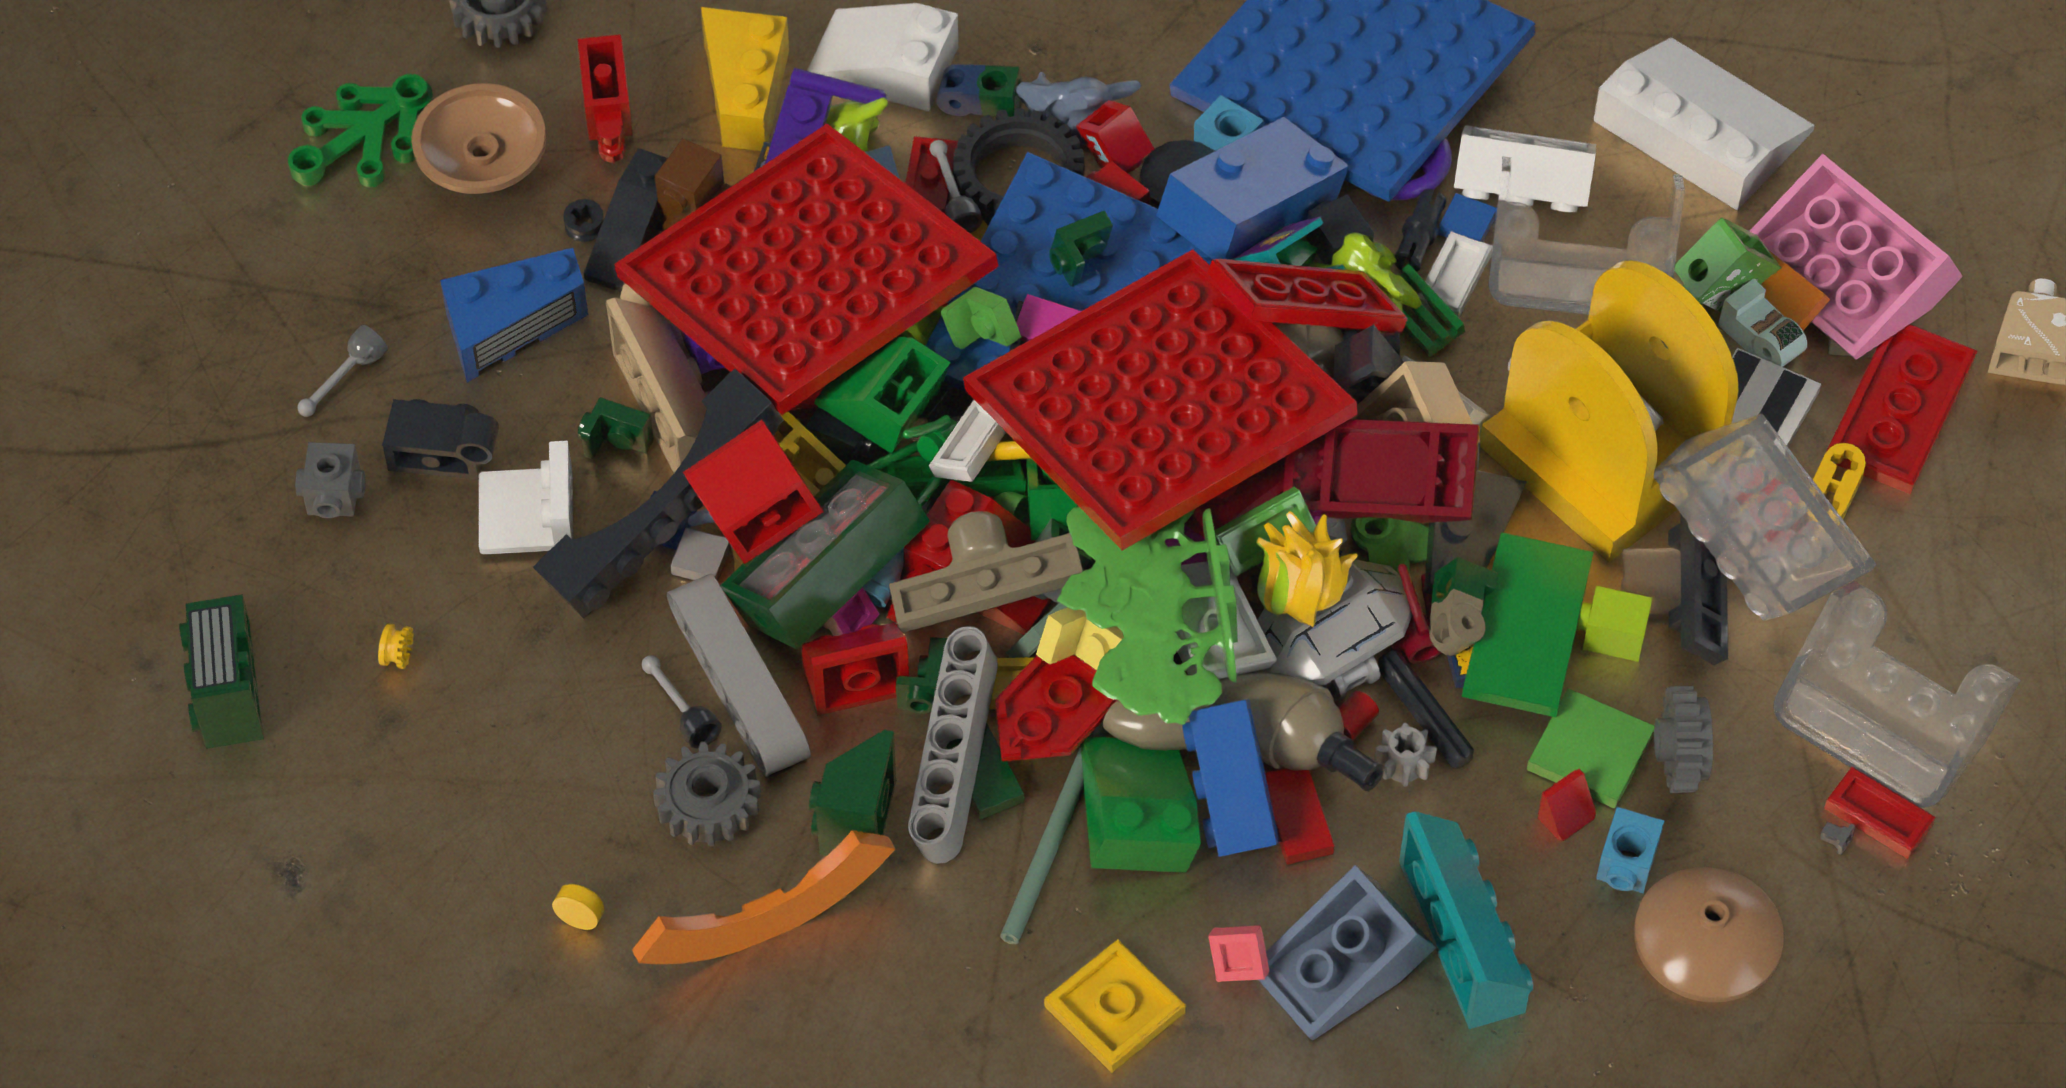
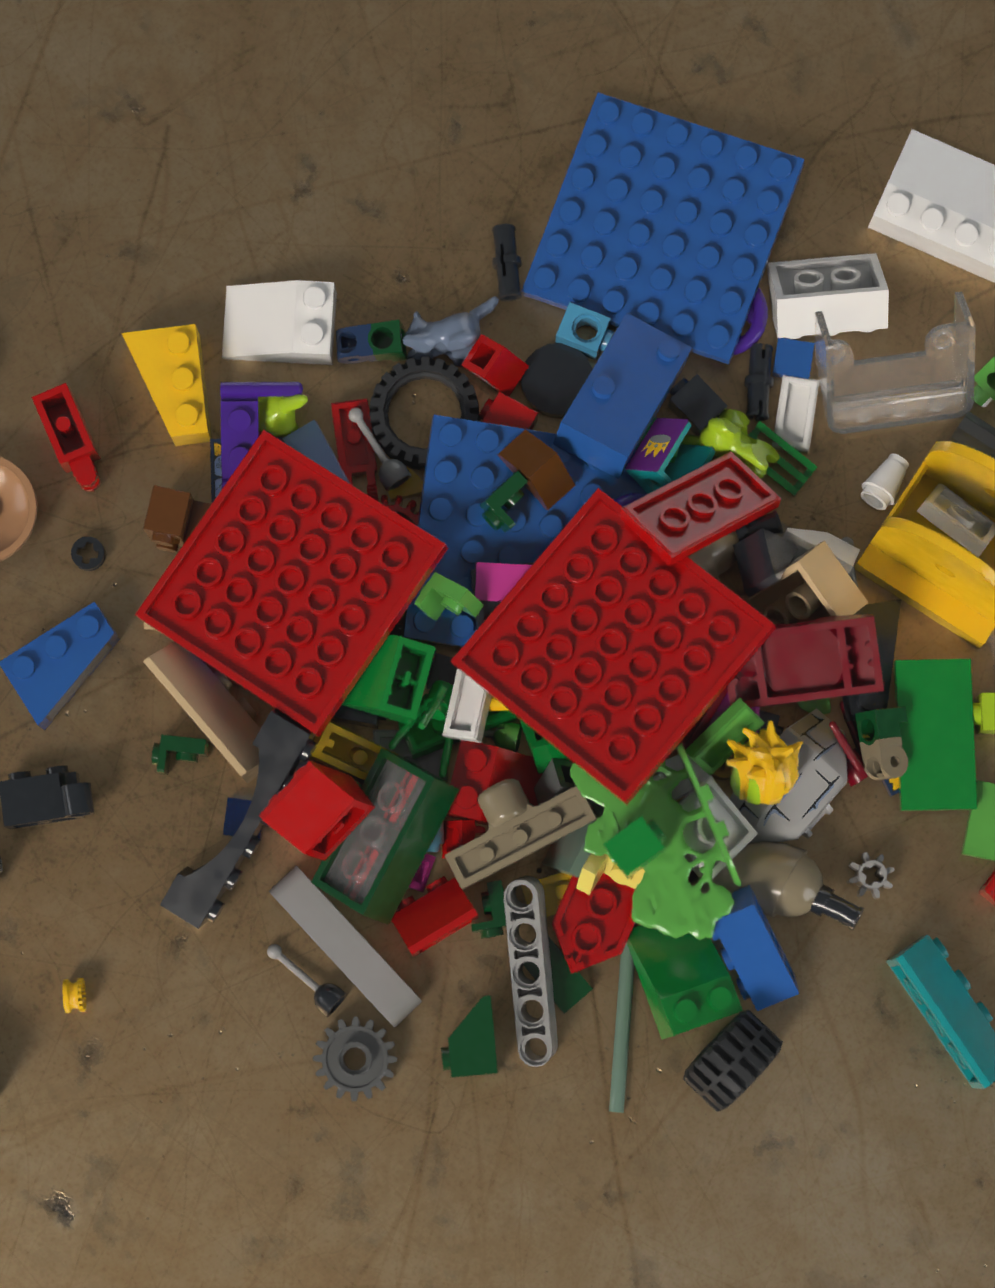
camera: 15 degrees left, 25 degrees up
white bracket [479,441,574,555] -> none
yellow tile [552,884,605,930] -> none
black slope [583,148,668,292] -> none
orange tile [632,830,895,964] -> none
light grey tile [670,528,731,581] -> none
yellow tile [1044,939,1186,1073] -> none
coral tile [1208,925,1269,982] -> none
sand blue slope [1259,865,1436,1040] -> none
red tile [1265,768,1334,865] -> none
red hinge [1339,691,1379,741] -> none
black axle [1378,650,1474,769] -> none
none -> black pin [492,224,522,301]
none -> reddish brown slope [497,429,576,511]
none -> green brick [603,816,667,879]
none -> black tyre [683,1009,783,1112]

